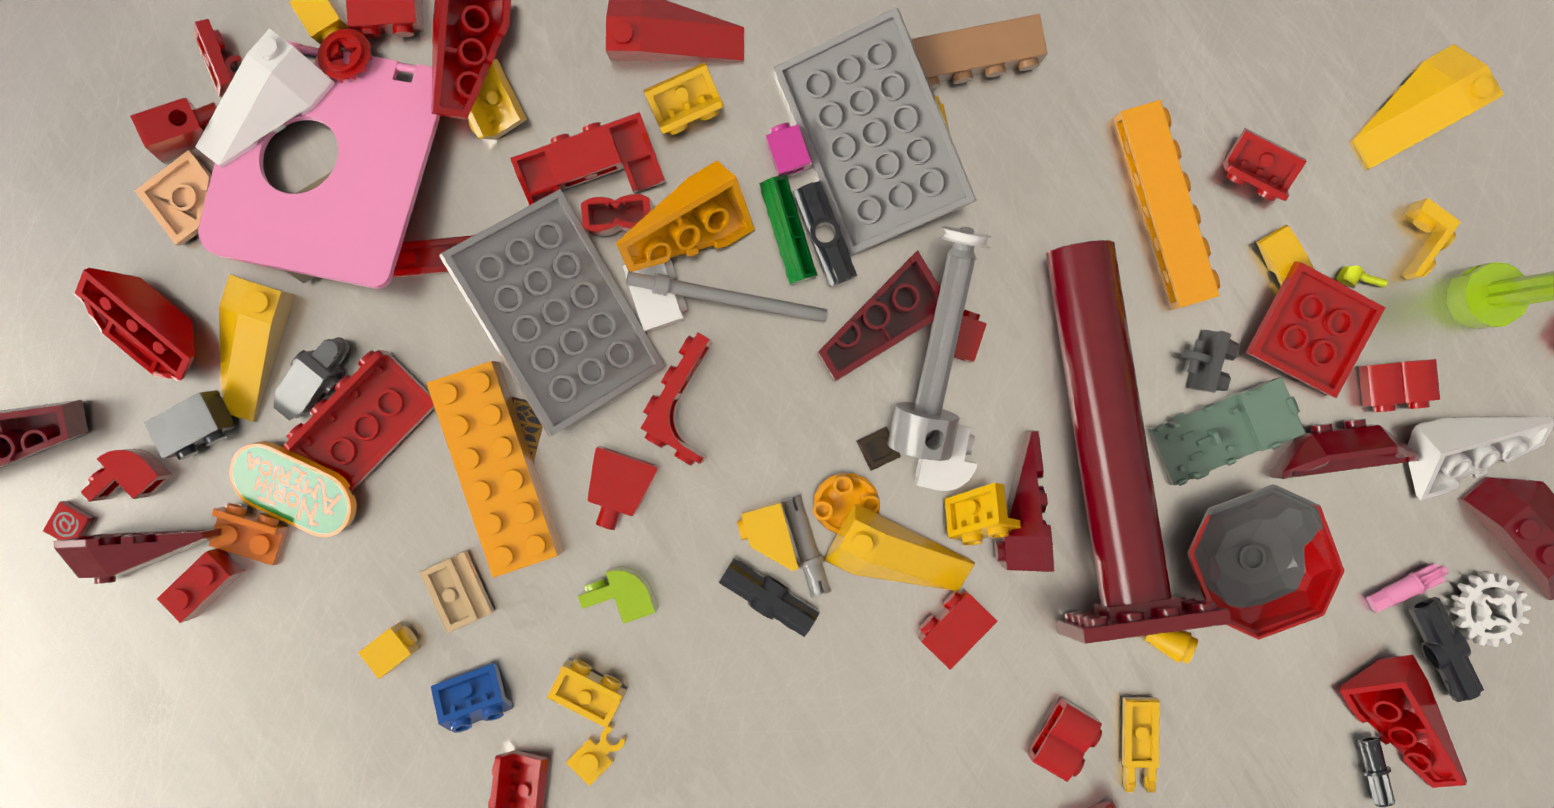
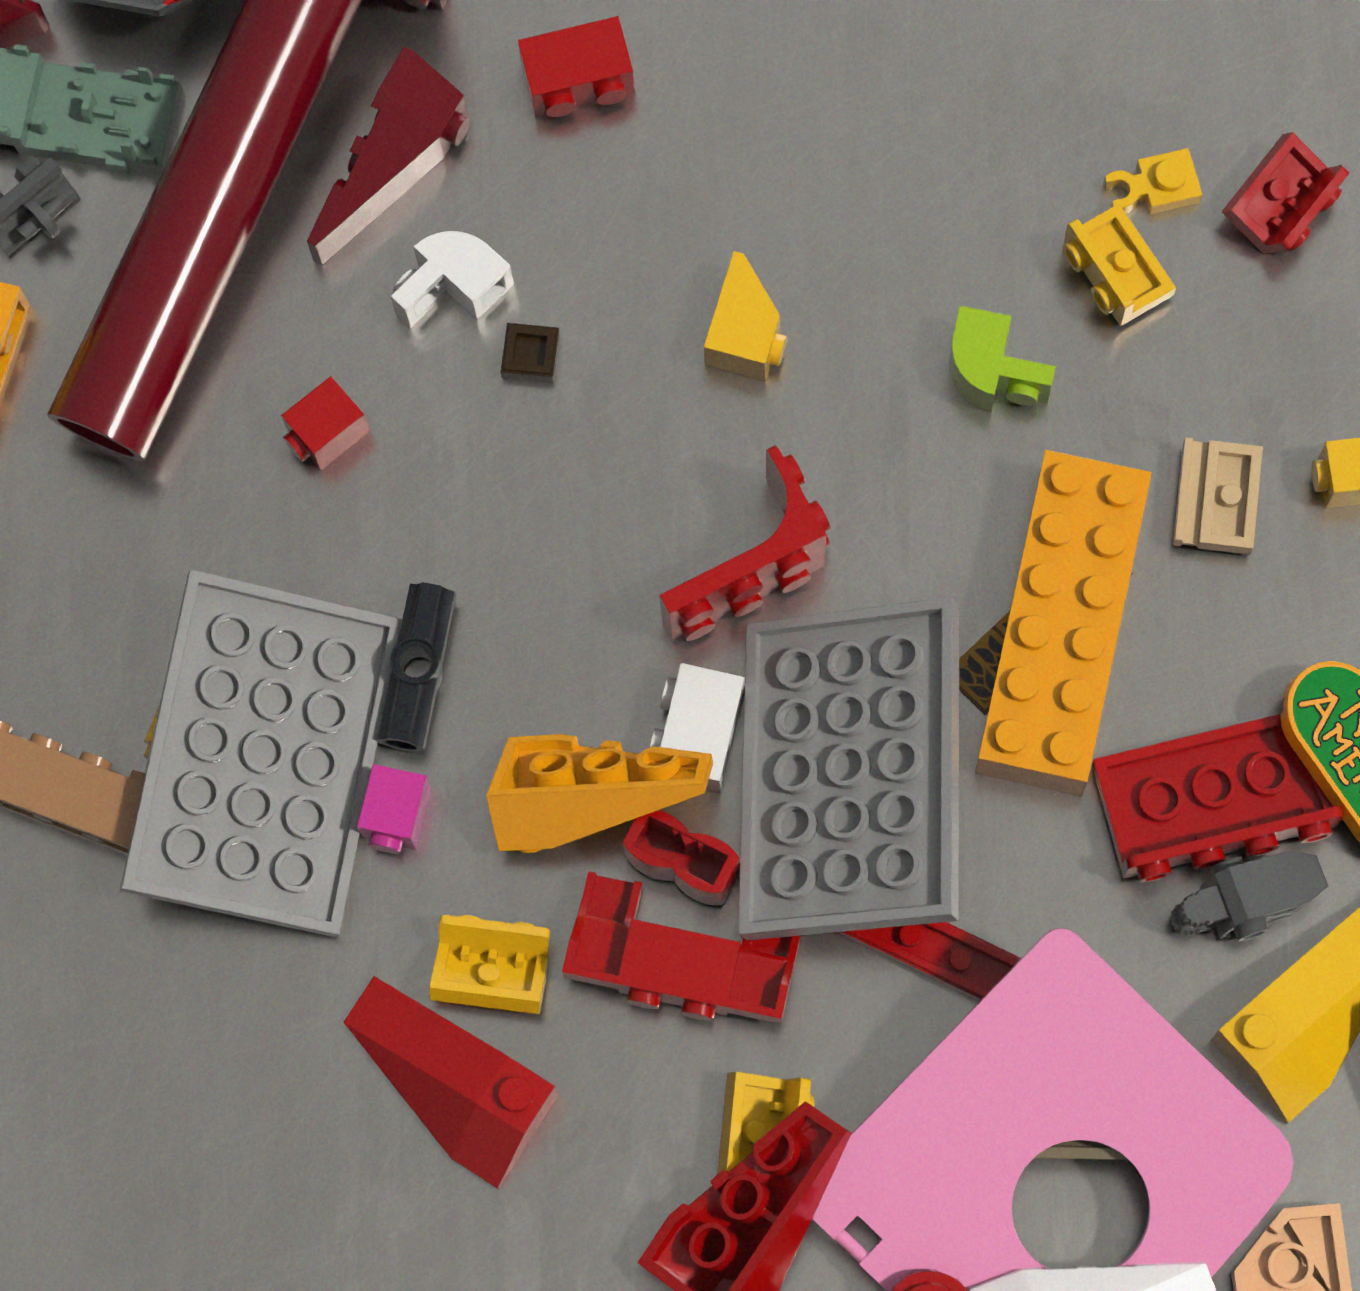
camera: 140 degrees left, 15 degrees down
blue bracket [430,663,513,733] -> none
red torso [587,446,661,530] -> none
light grey bar [626,271,827,322] -> none
black piece [719,557,820,637] -> none
green piece [759,175,818,284] -> none
light grey pin [781,494,831,598] -> none
light orange dish [813,473,880,534] -> none
dark red wedge [817,250,940,382] -> none
yellow wedge [824,503,975,591] -> none
light grey piece [887,226,992,461] -> none
yellow bracket [944,482,1021,546] -> none

